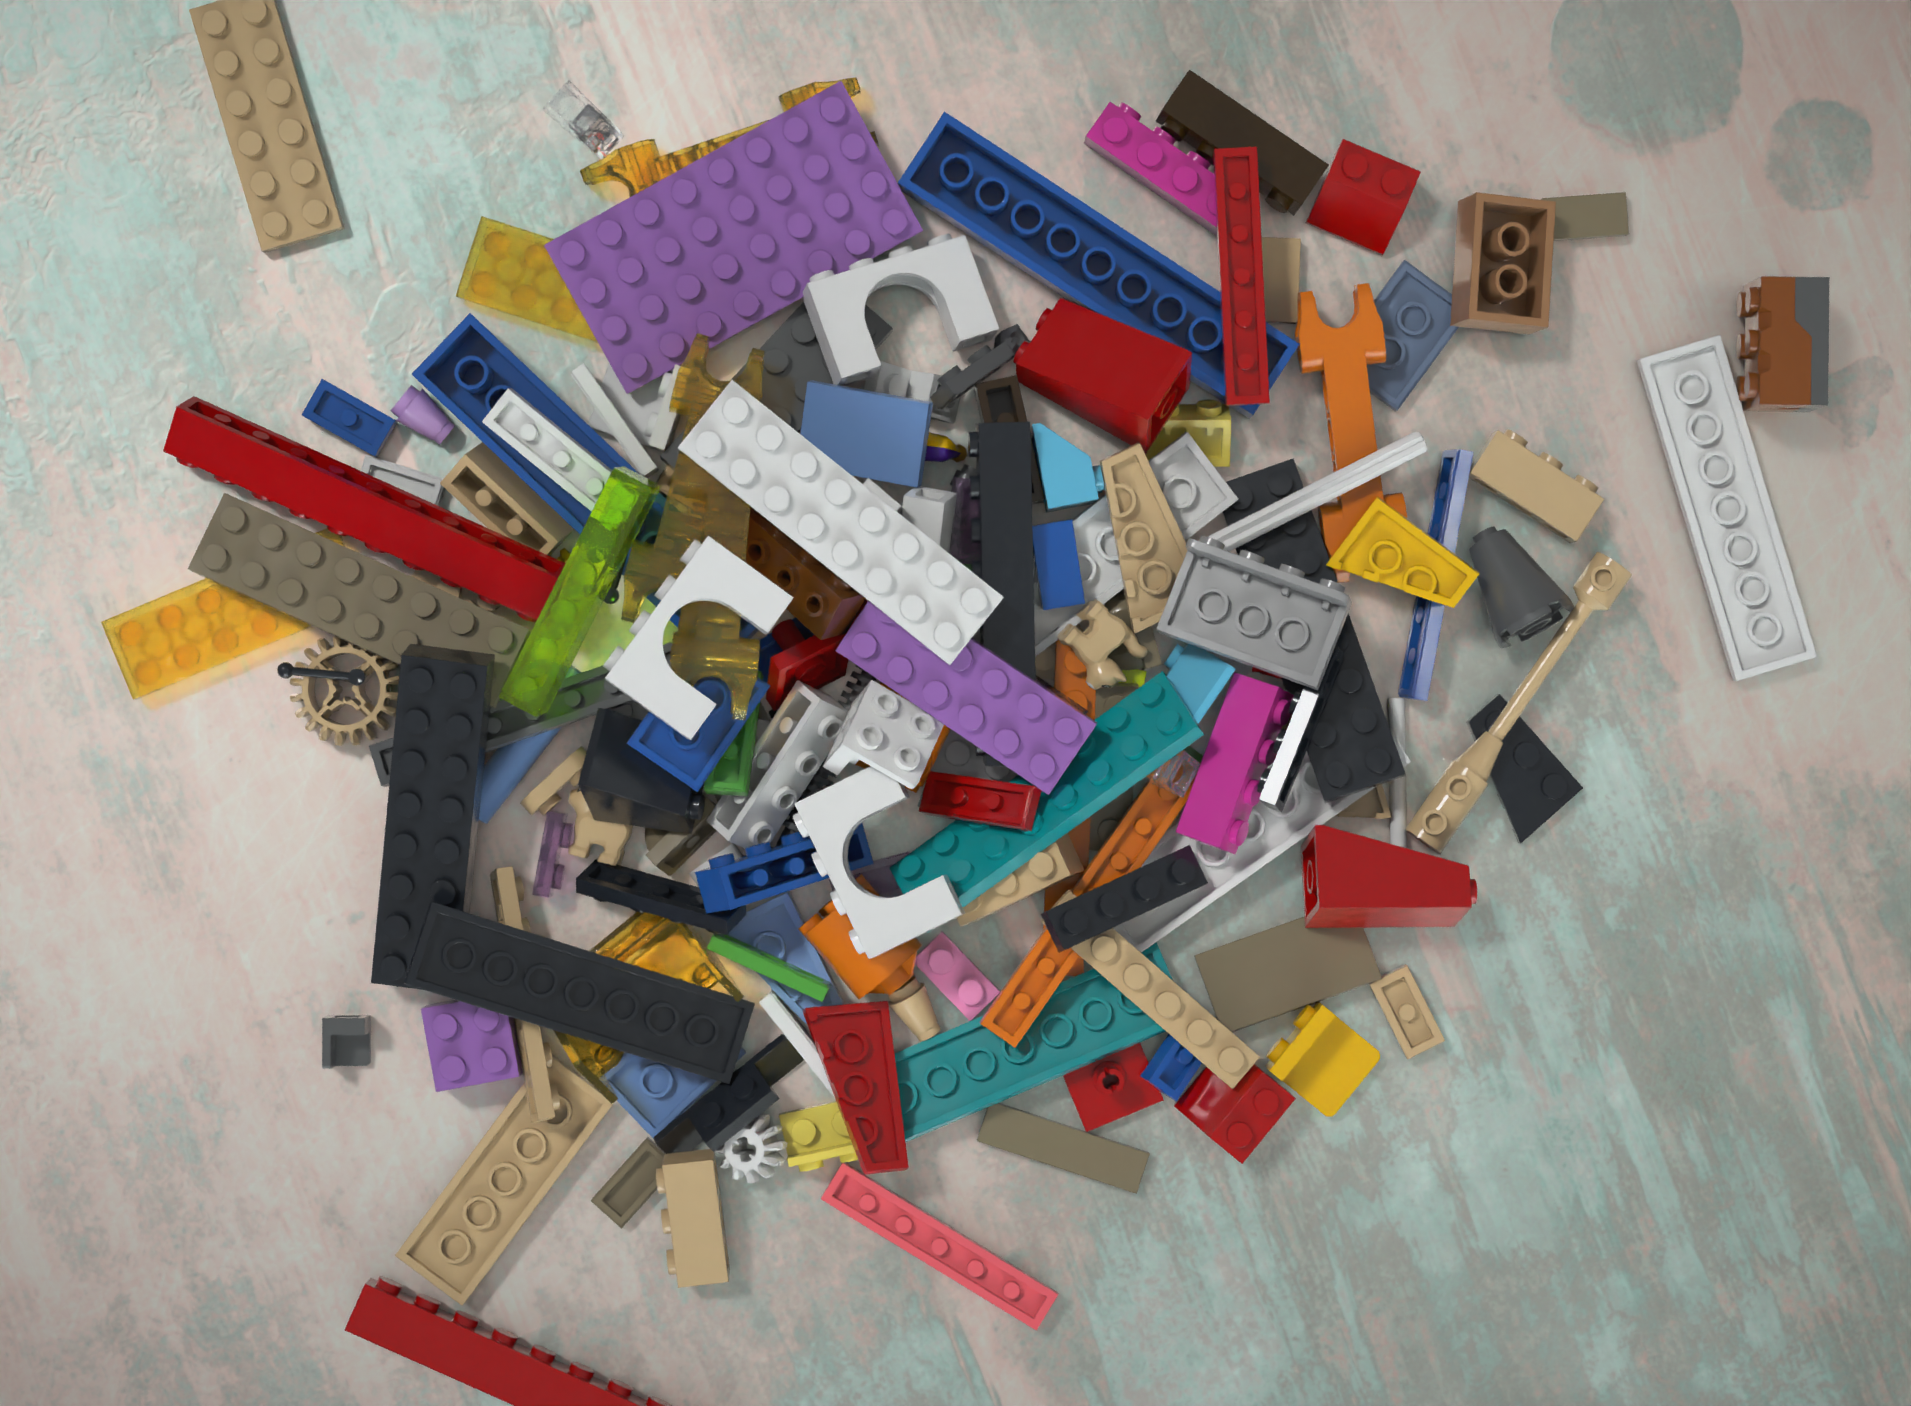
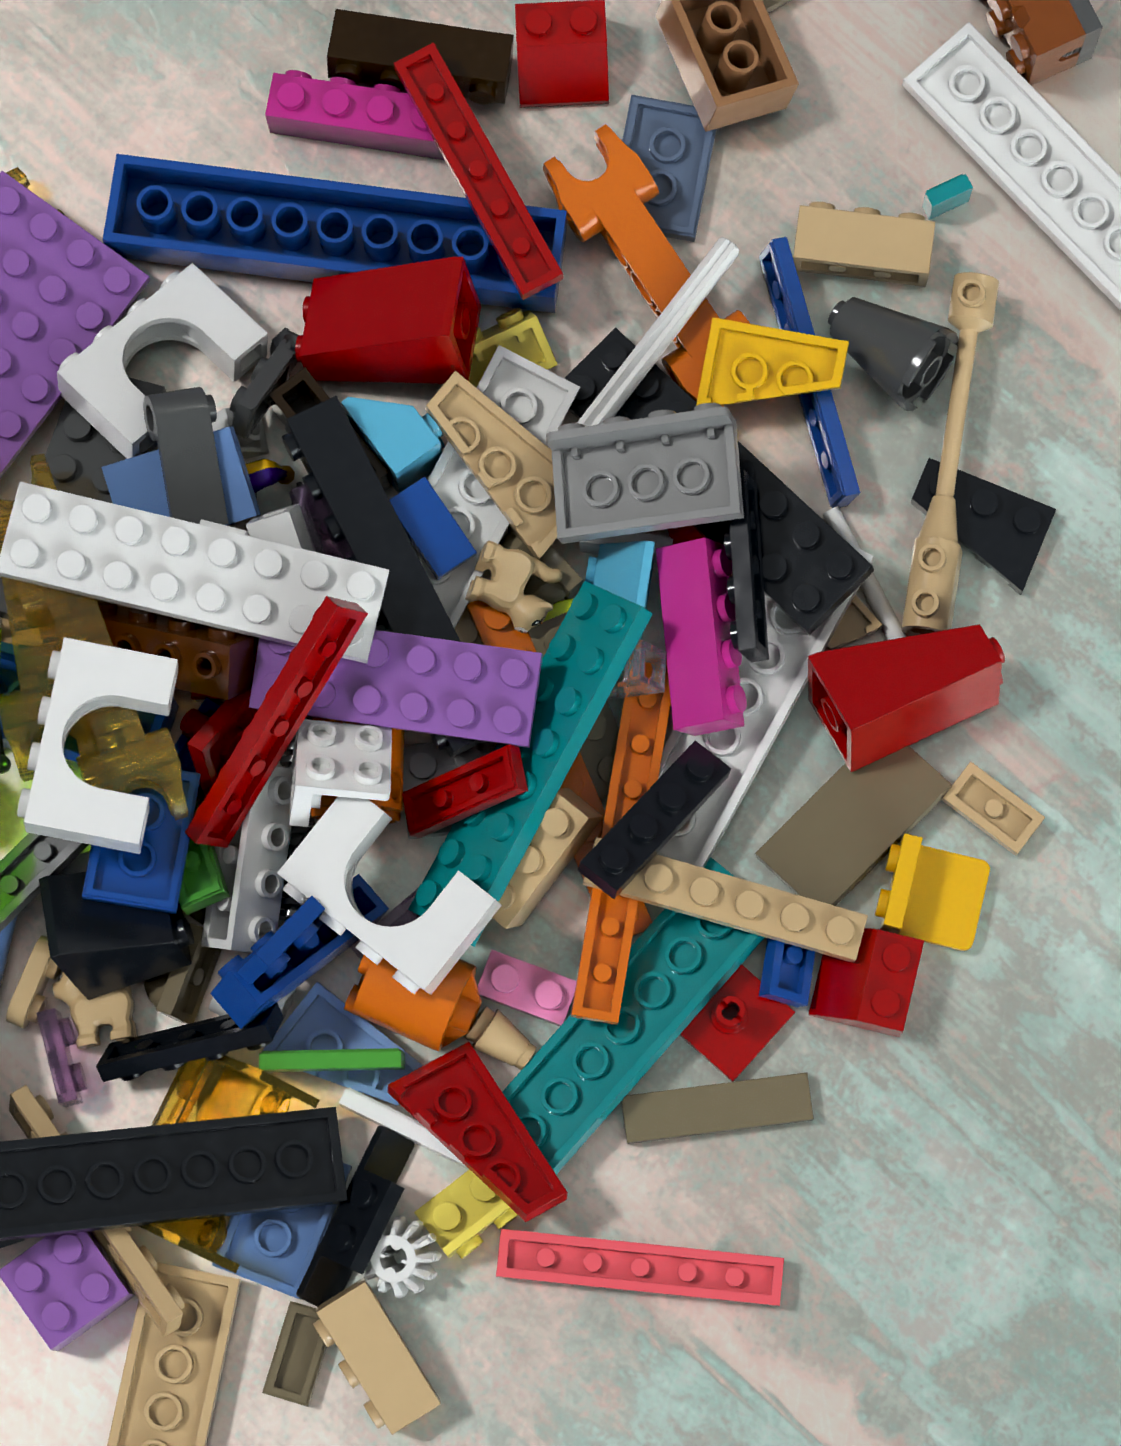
camera: 20 degrees left, 10 degrees down
tan tile [1262,237,1301,324] -> none
none -> dark grey door [143,387,229,525]
none -> red plate [185,596,368,848]
none -> blue plate [237,896,325,985]
none -> teal tile [922,174,973,220]

